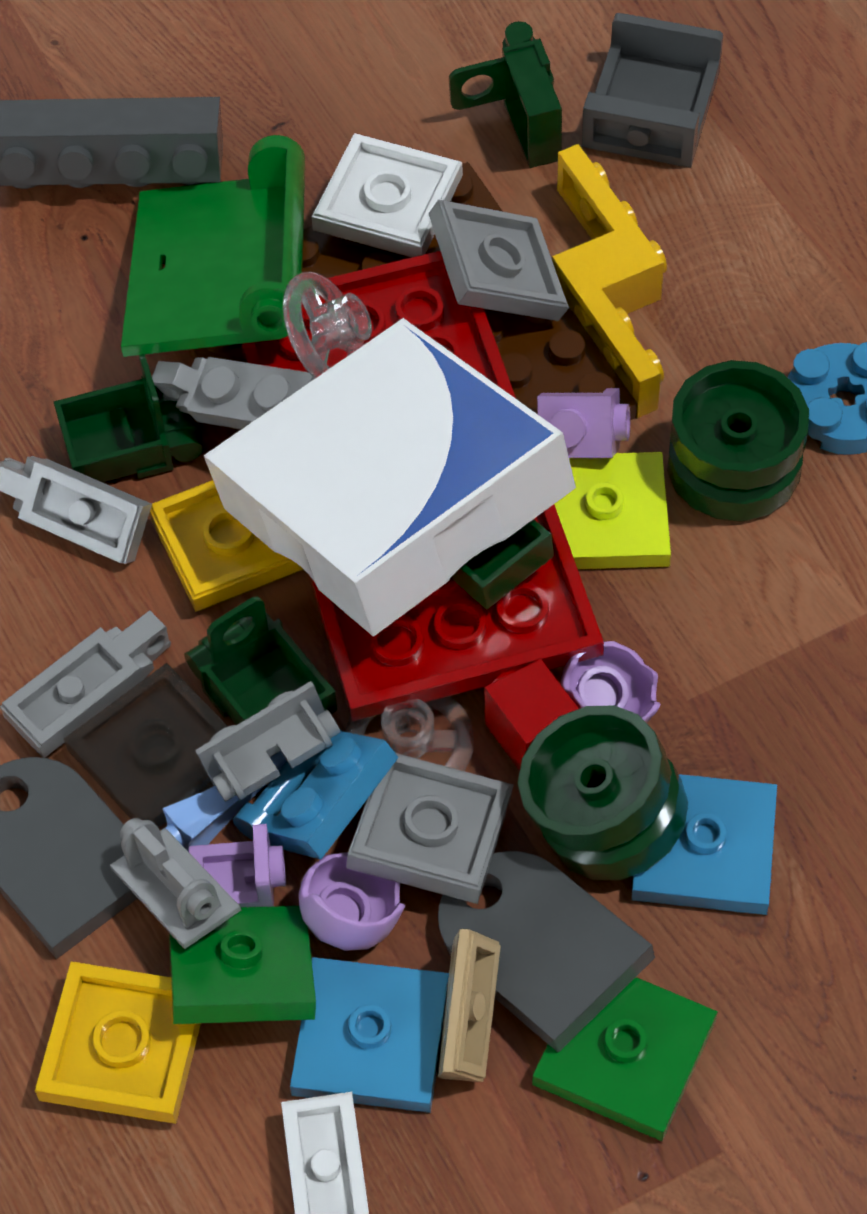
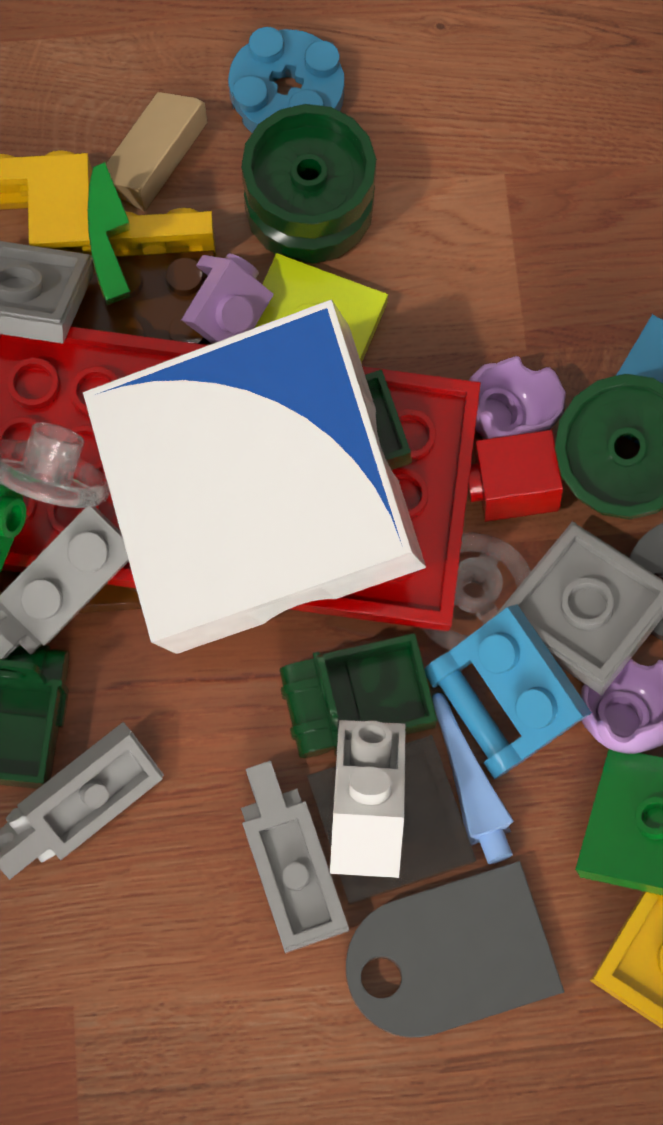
camera: 70 degrees left, 15 degrees up
light grey hinge [110,818,241,949] -> none
yellow plate [149,480,303,612] -> none
lavender bracket [189,824,286,907] -> none
light grey hinge [195,681,341,802] -> none
none -> green slope [87,162,130,305]
none -> tan slope [106,92,207,212]
none -> white slope [330,720,405,878]

